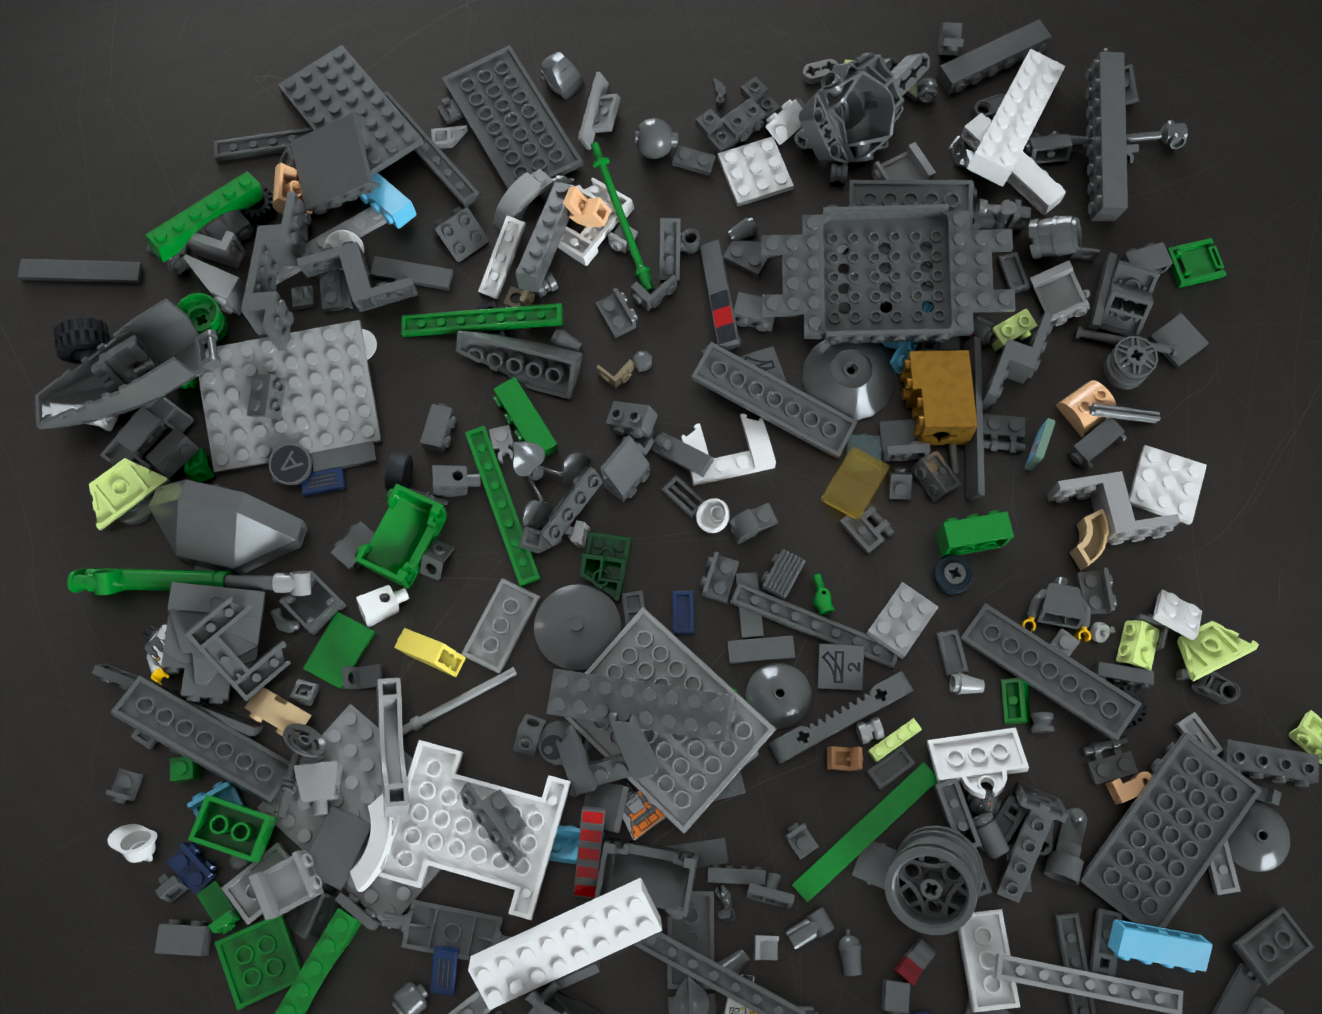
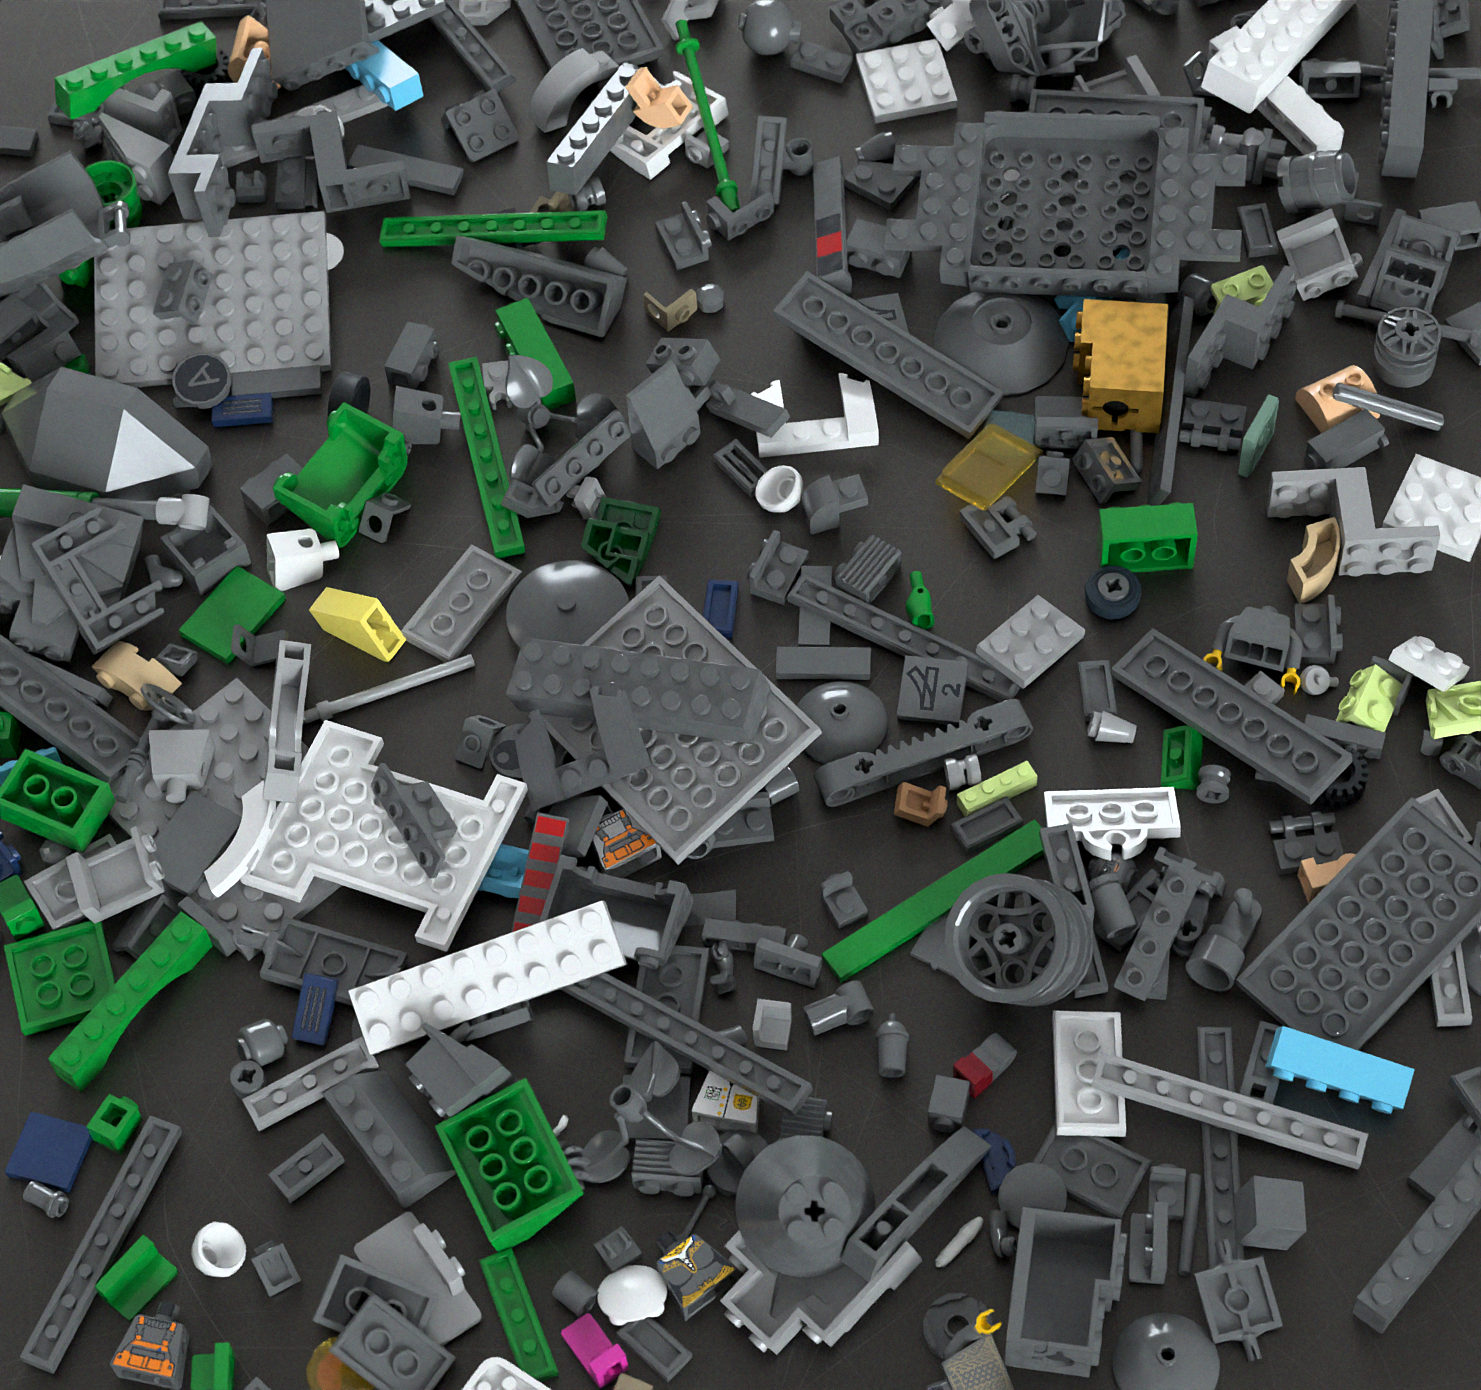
camera: 10 degrees right, 15 degrees down
white tile [478,215,527,299] -> none

